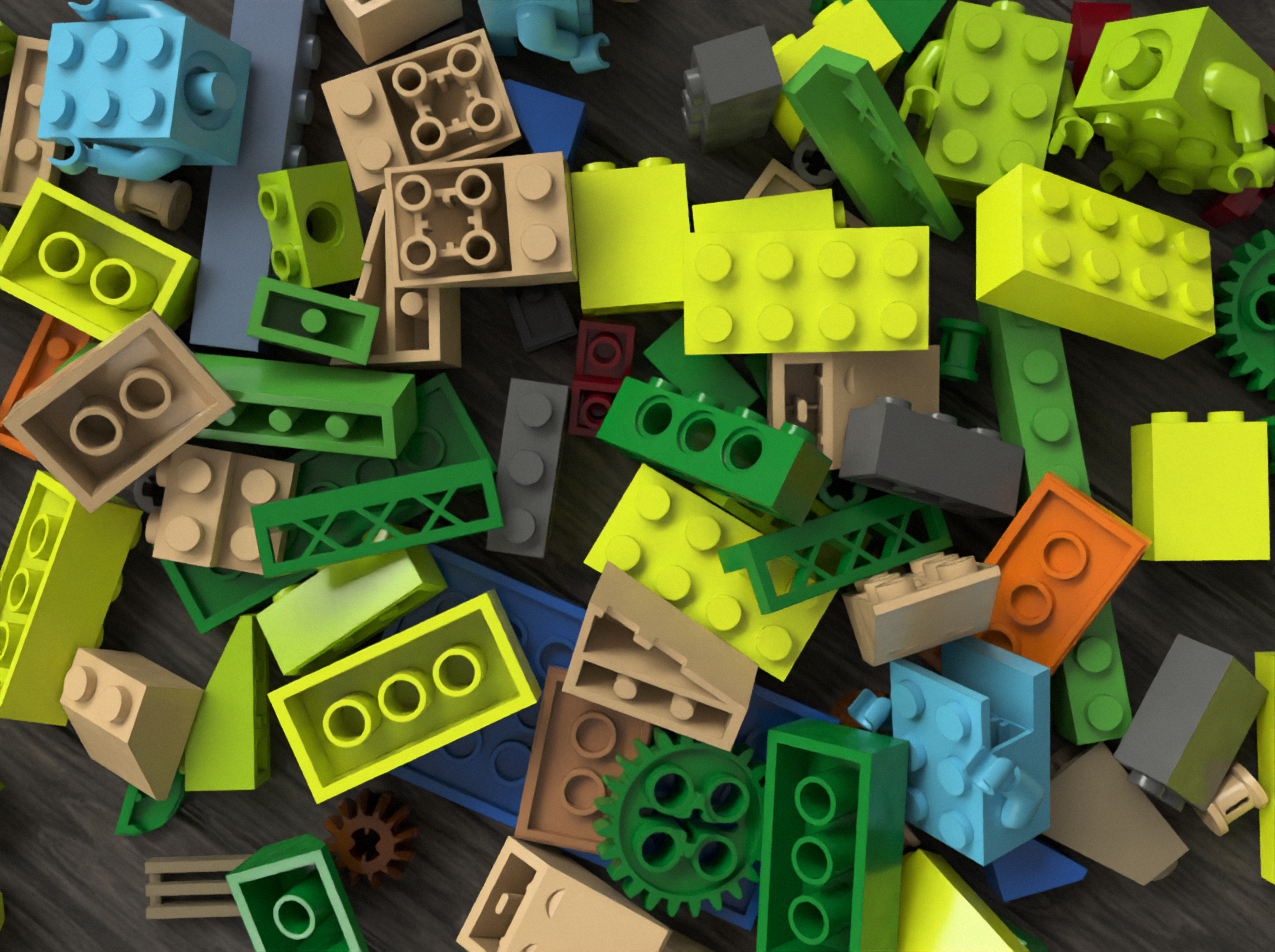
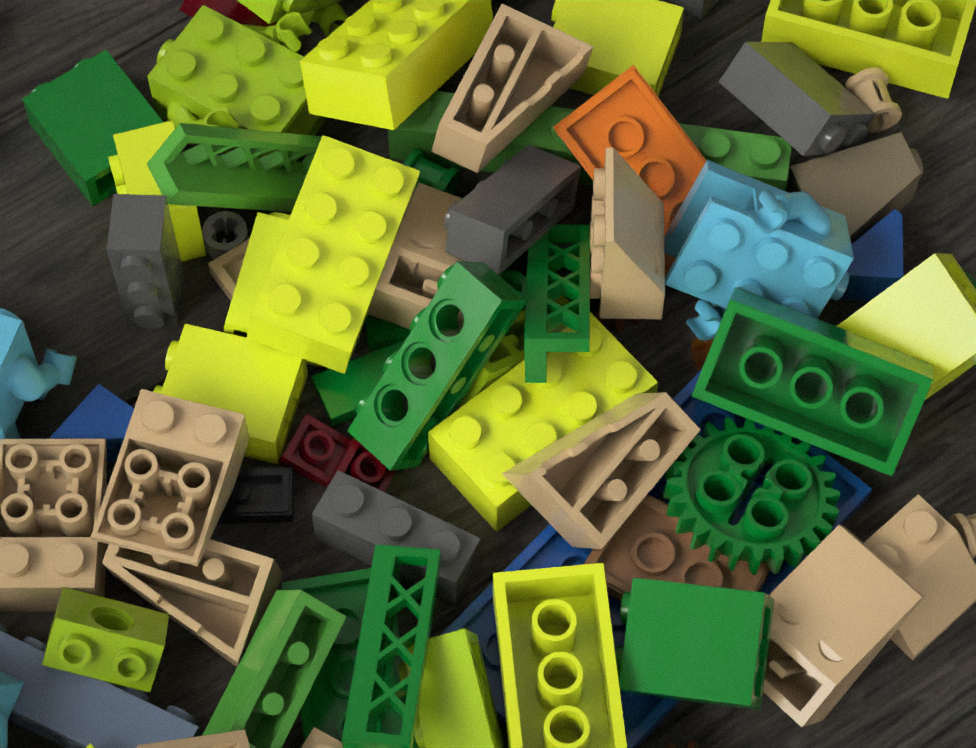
camera: 75 degrees left, 25 degrees down
bright green slope [246,276,381,366] -> none
none -> tan wedge [431,4,594,173]
none -> green brick [615,578,774,711]

